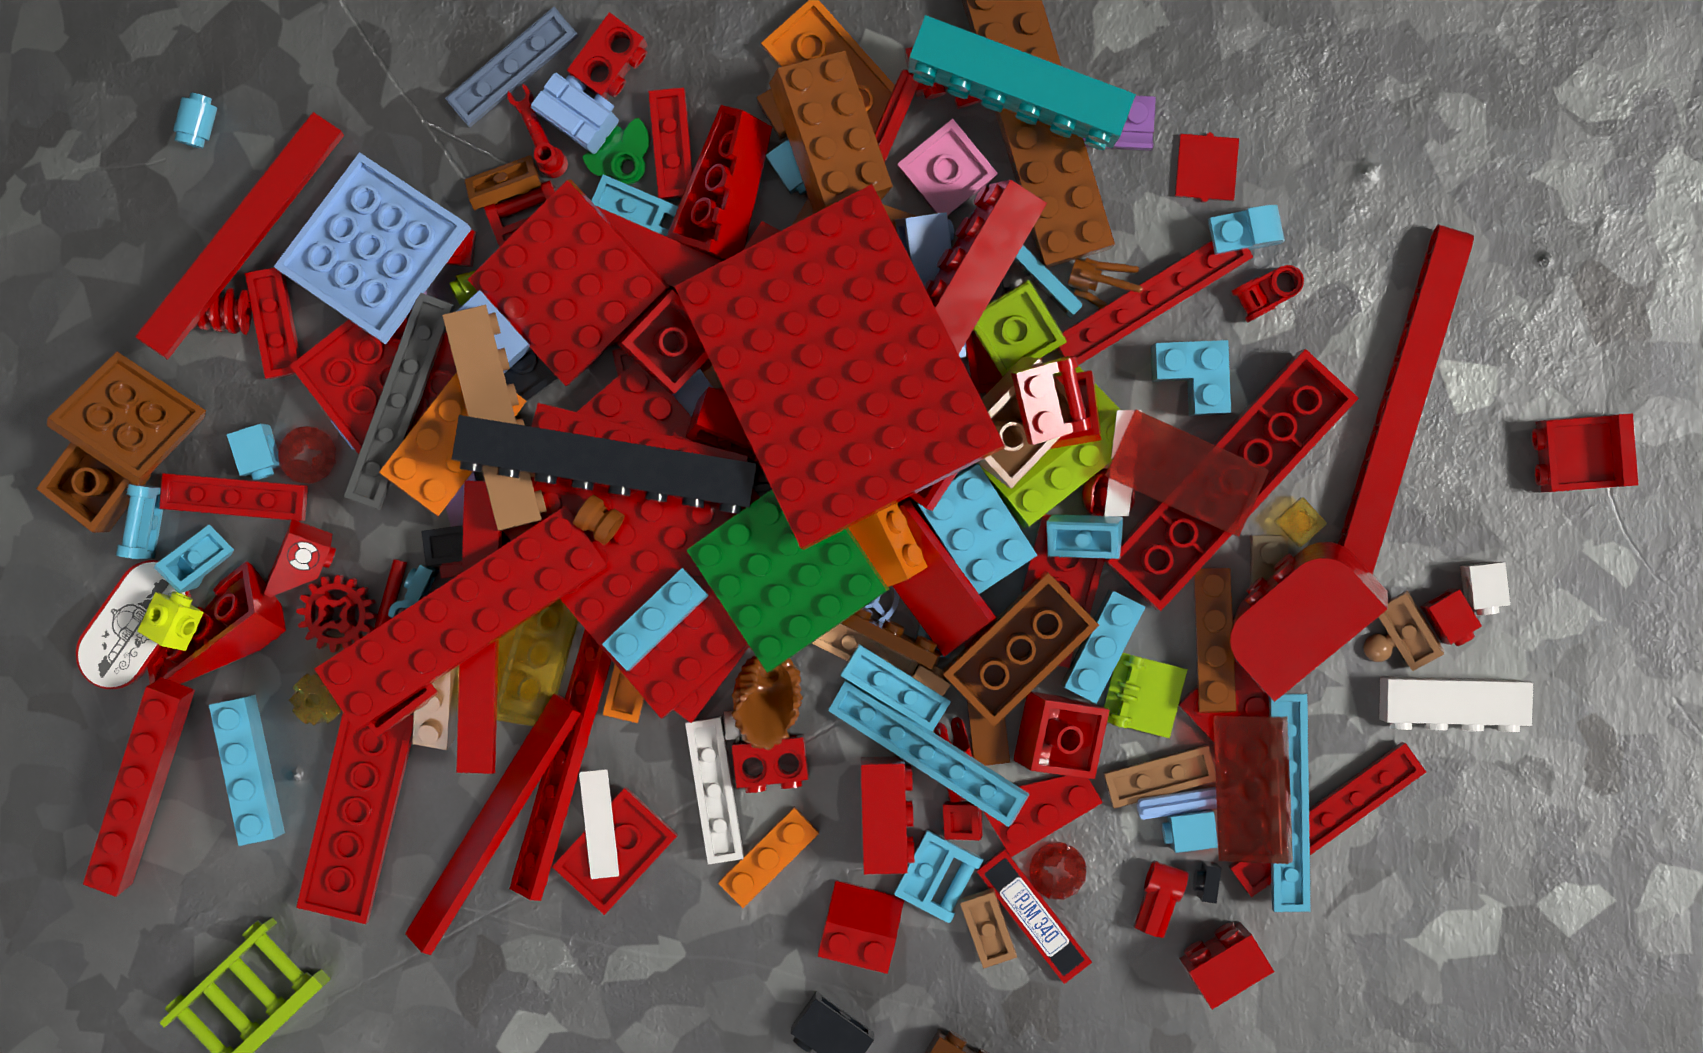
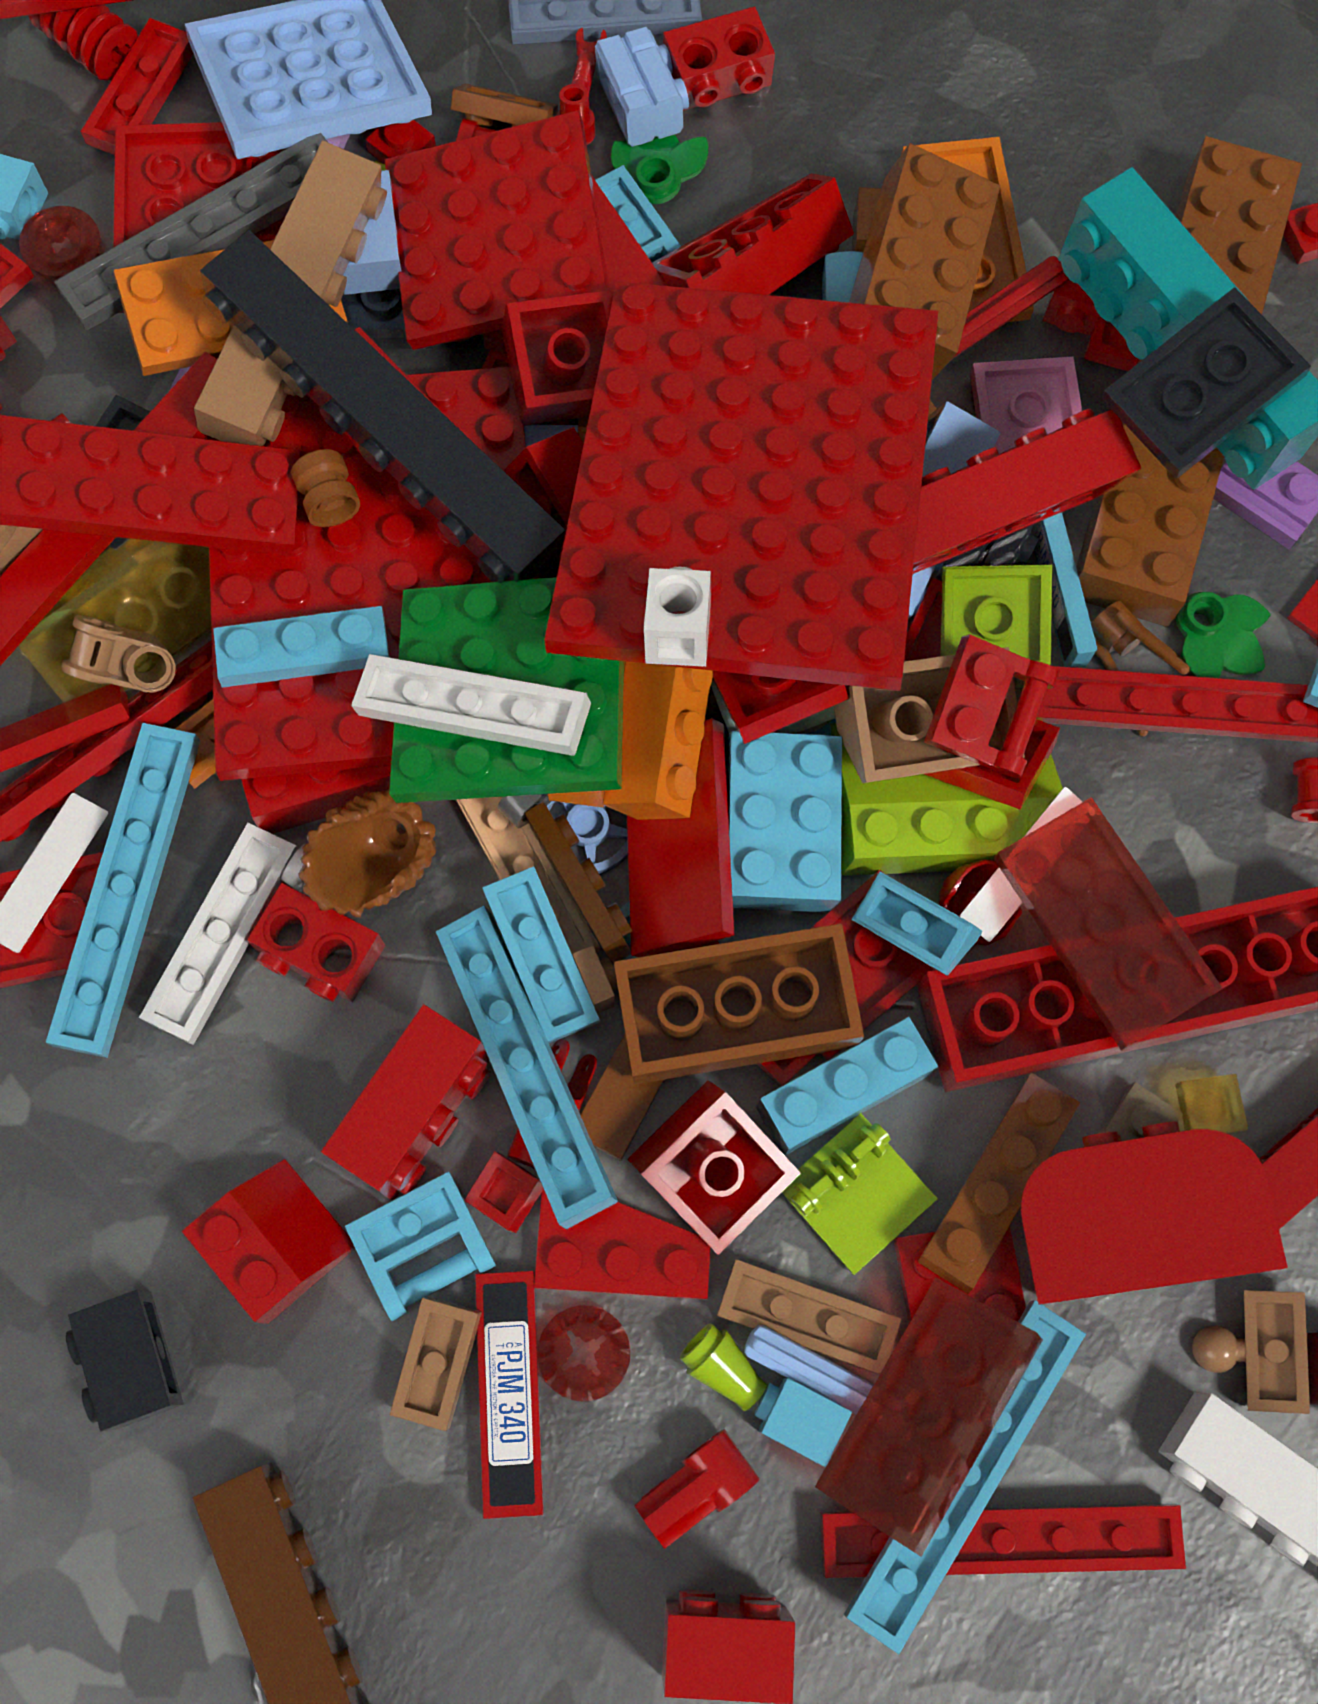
camera: 30 degrees right, 15 degrees down
red plate [648,87,693,200] -> none
orange plate [718,806,819,908] -> none
medium azure brick [1151,340,1231,416] -> none
black plate [1193,861,1222,904] -> none
none -> medium azure plate [46,723,200,1058]
none -> medium nougat piece [61,615,176,693]
none -> white plate [351,654,591,756]
none -> white brick [644,567,711,667]
none -> lime cone [680,1323,767,1411]
none -> black plate [1102,287,1311,479]
none -> green plate [1176,592,1271,678]

